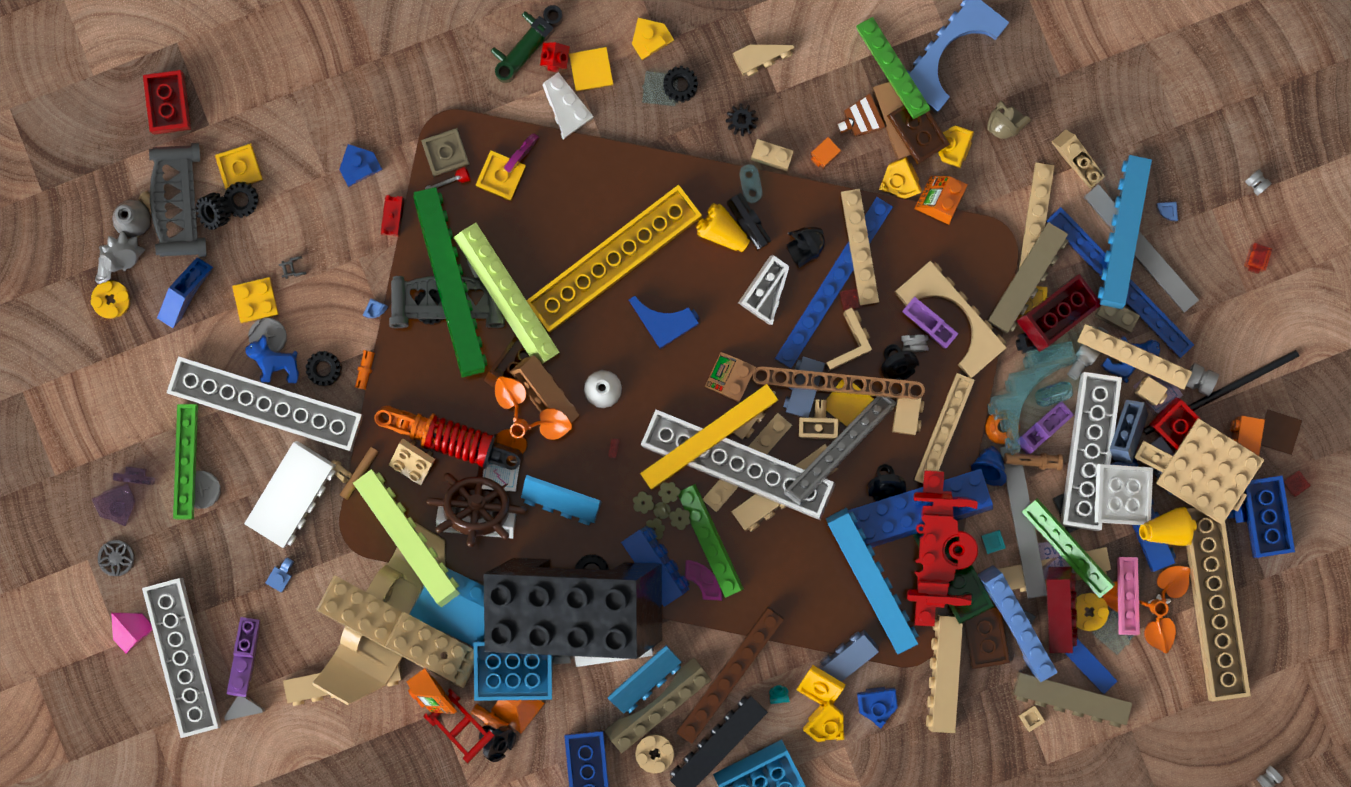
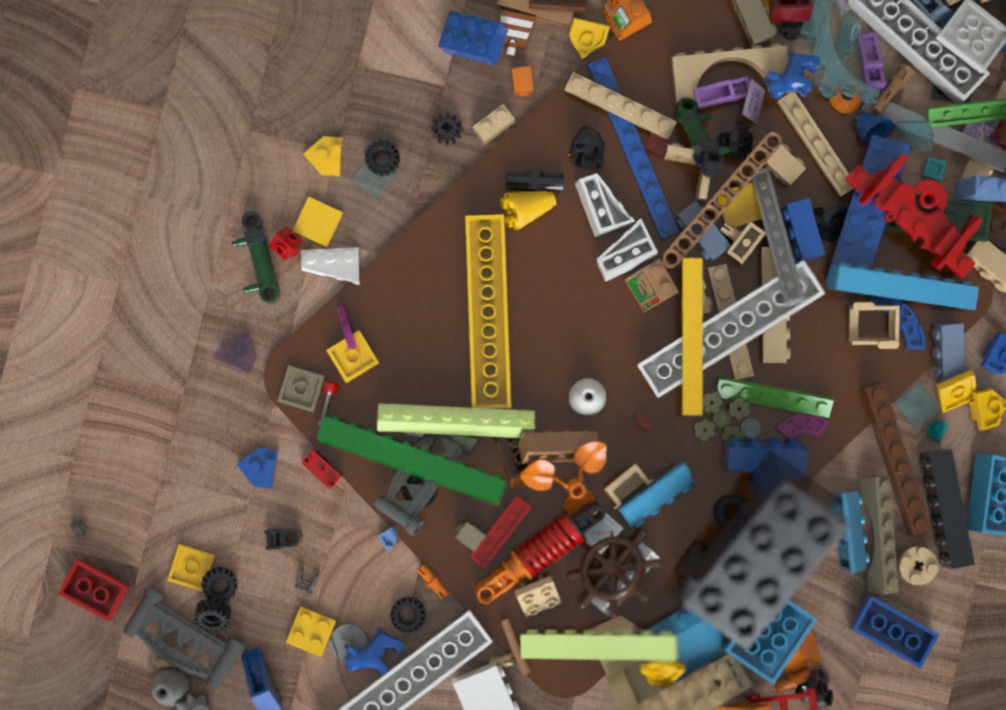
camera: 60 degrees left, 0 degrees up
blue arch [629,296,700,349] -> none
tan slope [733,44,794,77] -> none
clear light blue plate [739,164,762,203] -> none
light grey wheel [901,335,929,352] -> none
none -> dark grey plate [70,519,86,537]
none -> clear purple plate [213,331,257,374]
none -> black piece [264,529,303,550]
none -> blue brick [438,11,508,66]
none -> dark tan brick [455,521,486,552]
none -> red plate [470,495,532,569]
none -> white wedge [597,218,658,282]
none -> tan piece [604,464,653,509]
none -> yellow plate [640,660,685,689]
none -> piece [674,98,730,178]
none -> clear light blue plate [741,418,760,437]
none -> clear purple sticker [742,79,765,125]
none -> blue animal [763,51,821,99]
none -> blue brick [781,198,825,264]
none -> tan piece [848,302,900,349]
none -> blue tile [869,295,926,350]
none -> clear light blue piece [894,384,940,430]
none -> clear light blue piece [896,121,934,151]

